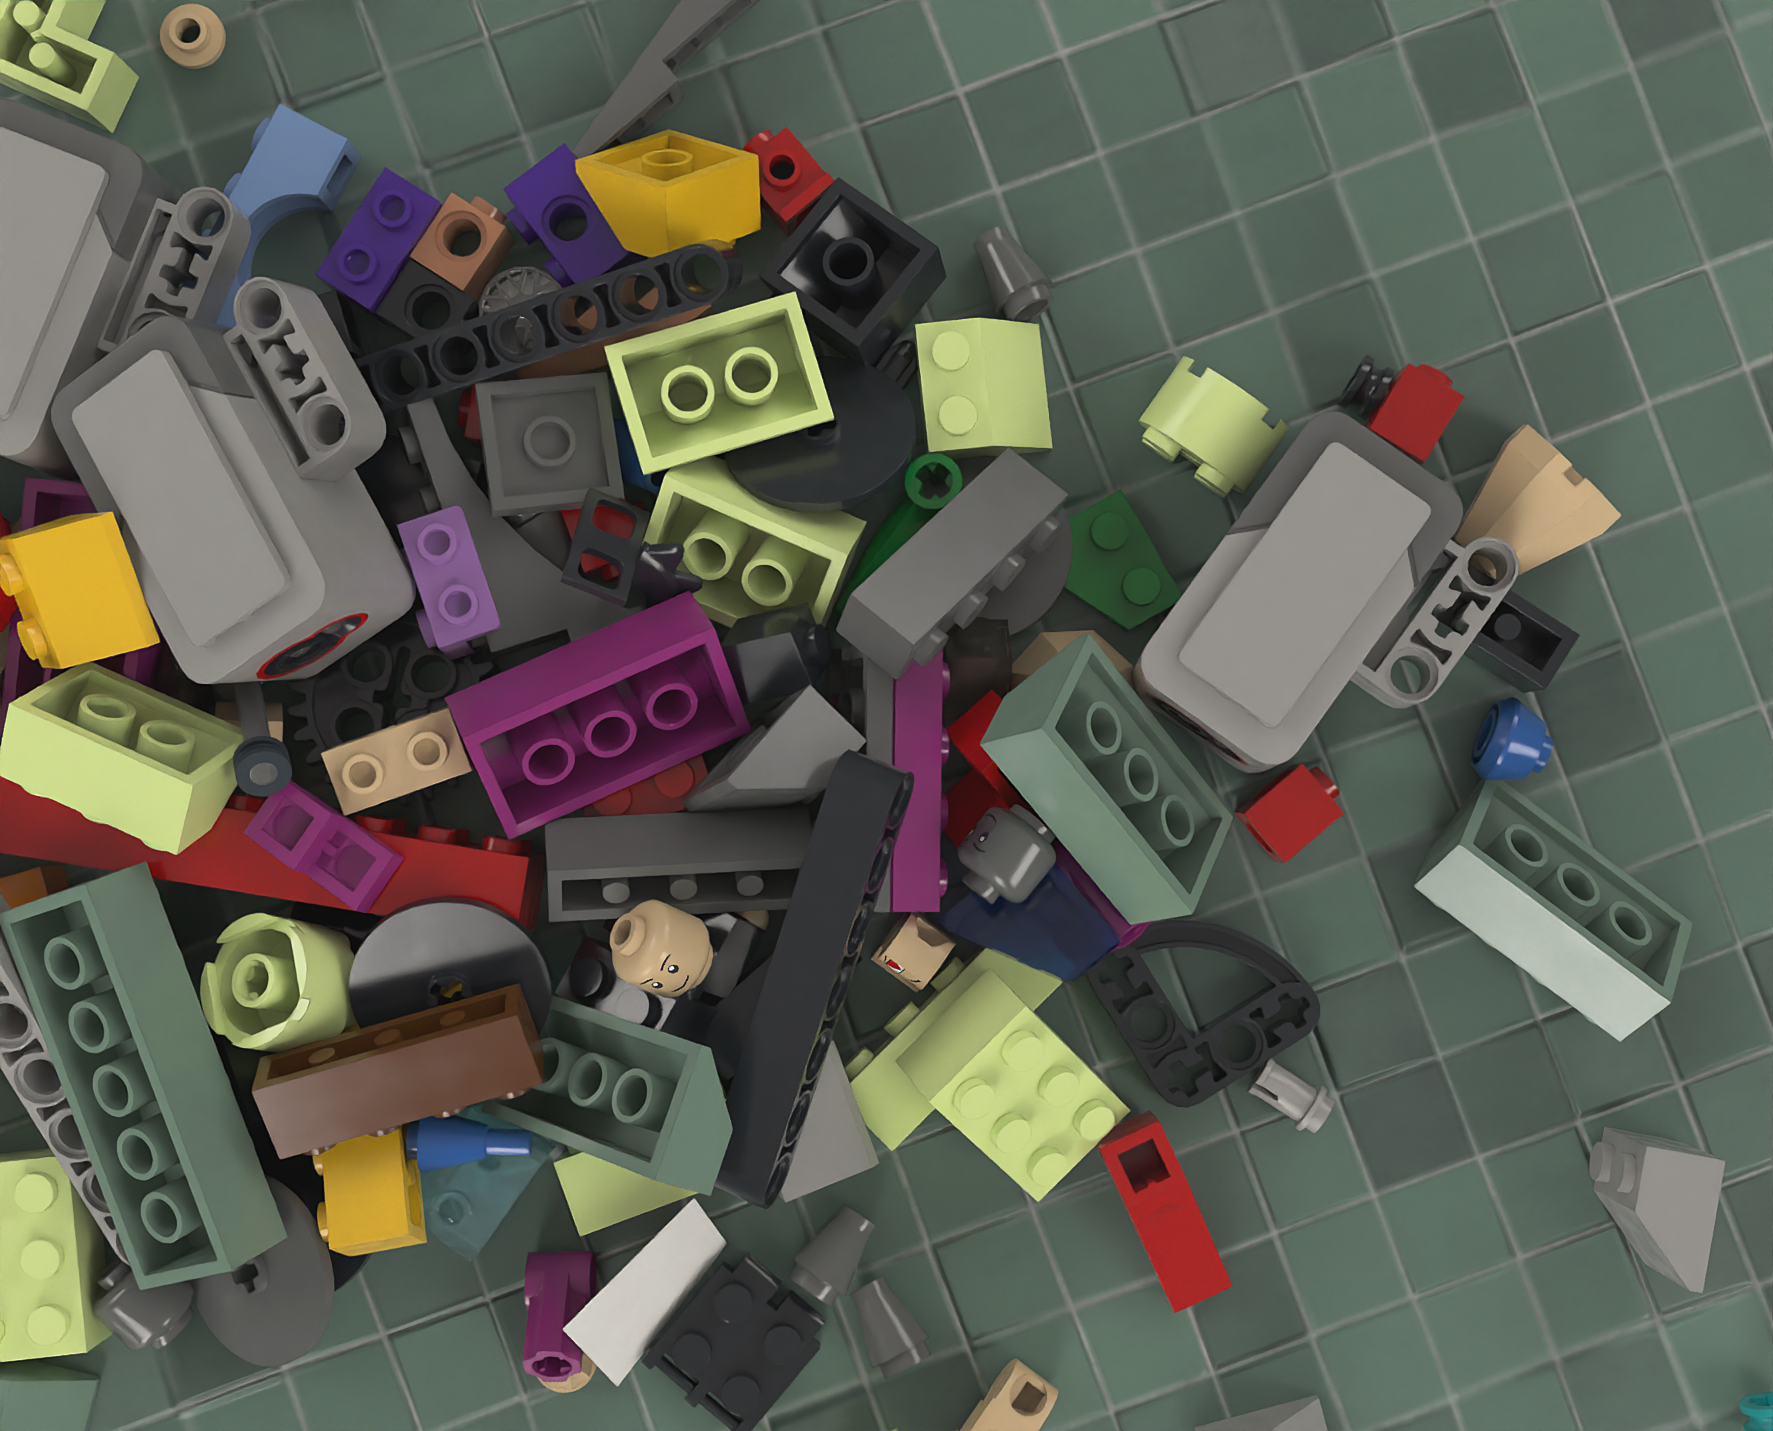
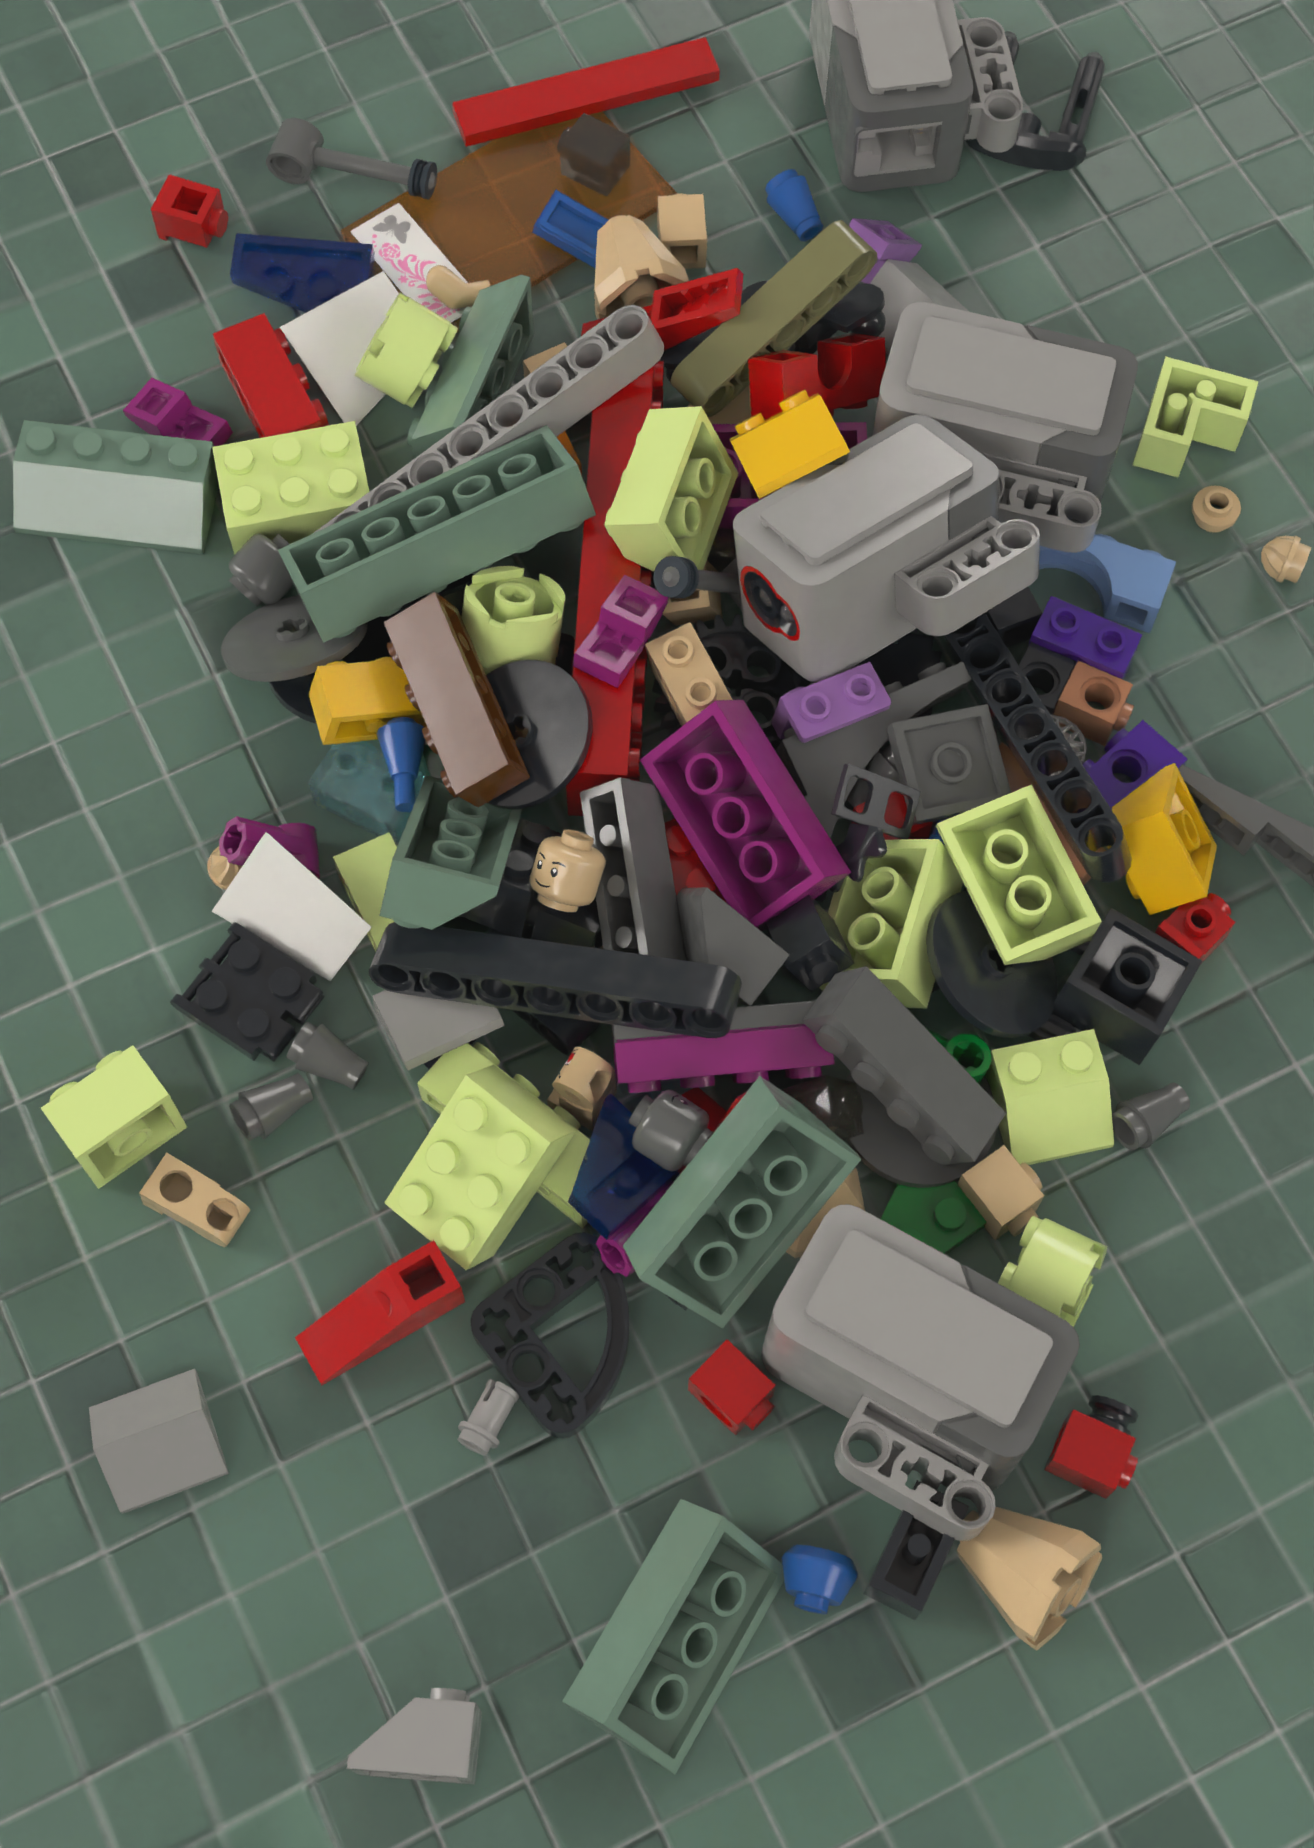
camera: 90 degrees right, 20 degrees down
none -> tan brick [958,1145,1044,1240]

